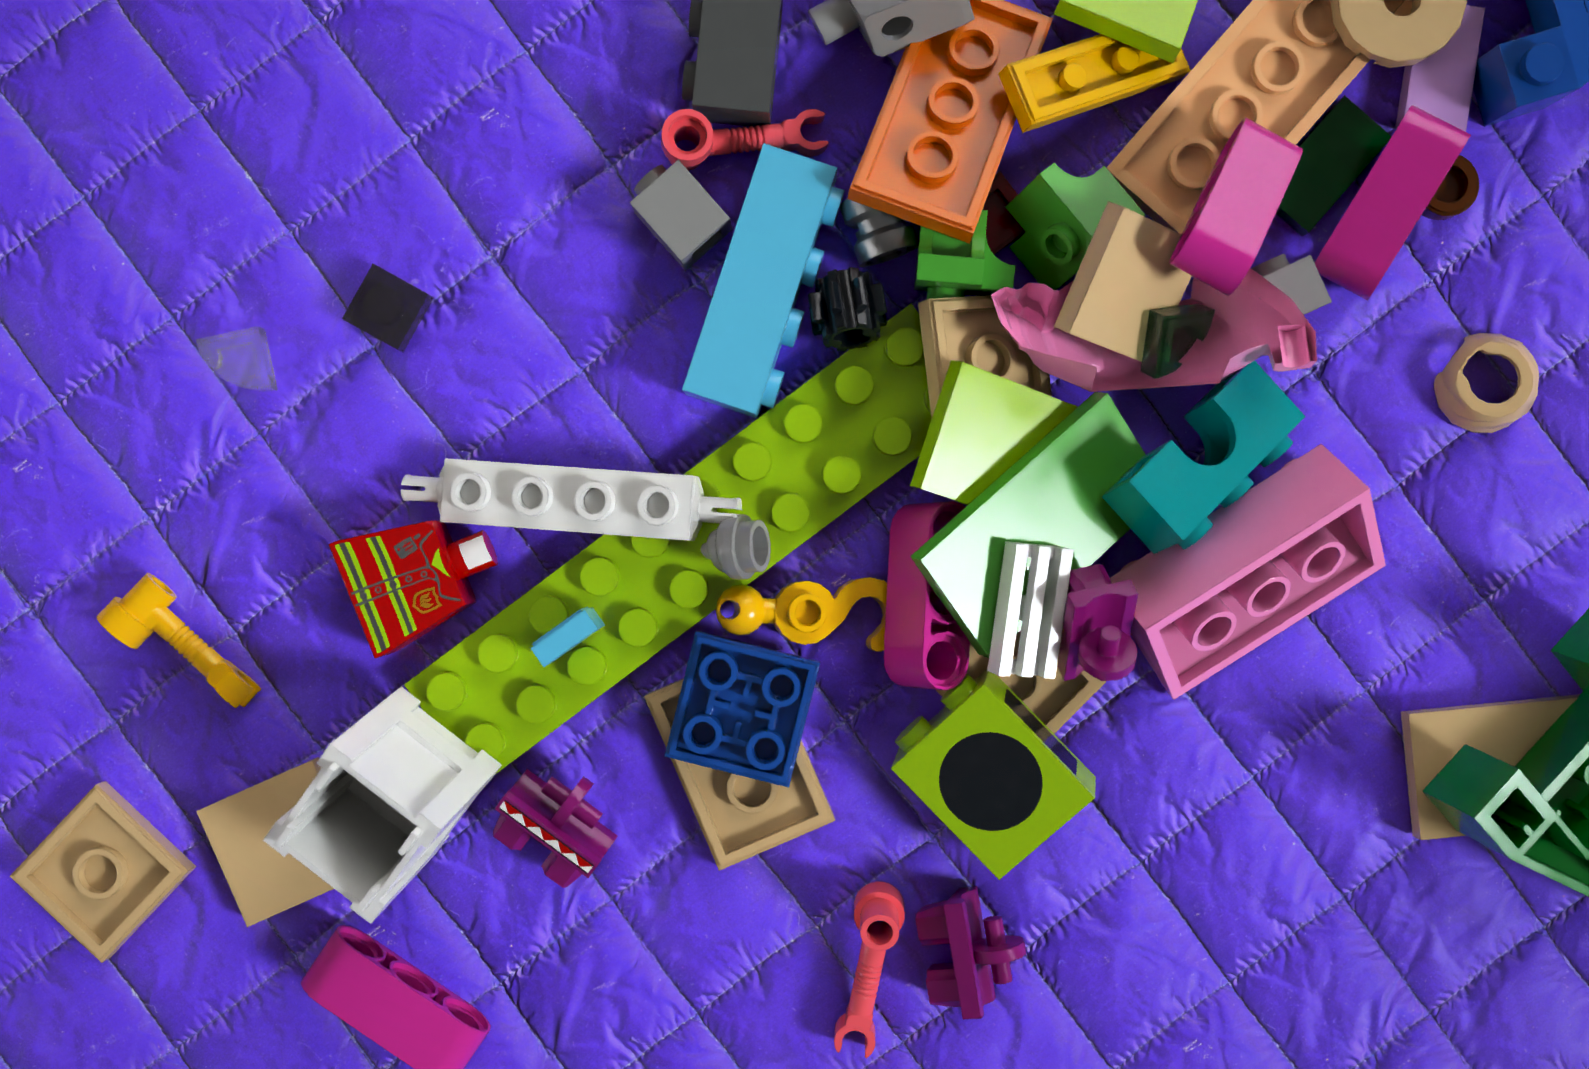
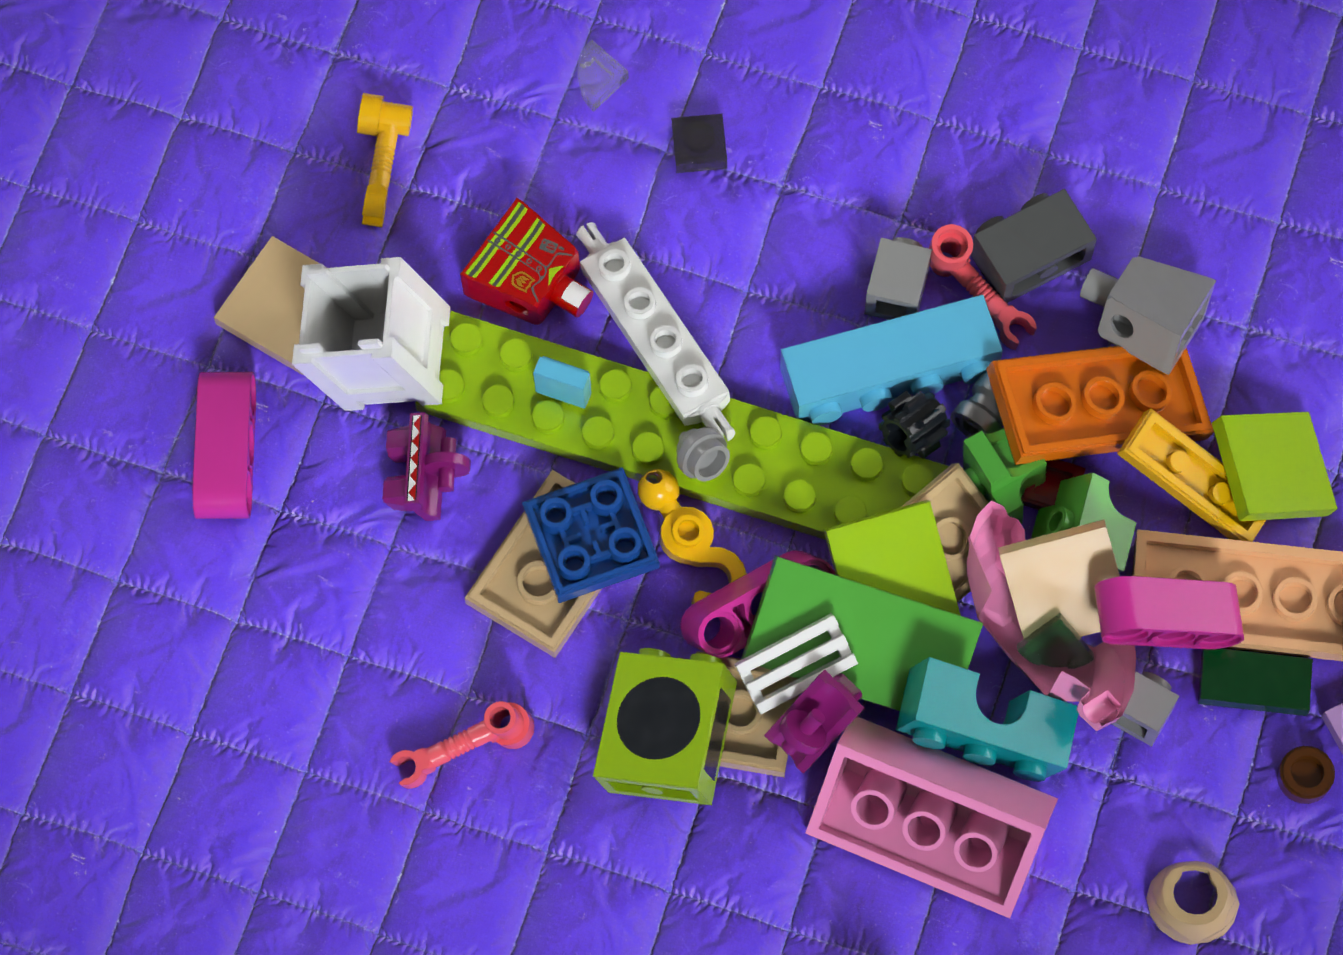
camera: 60 degrees right, 20 degrees down
tan tile [10,781,197,963] -> none
magenta hips [915,886,1026,1020] -> none
dark pink beam [1314,105,1471,301] -> none

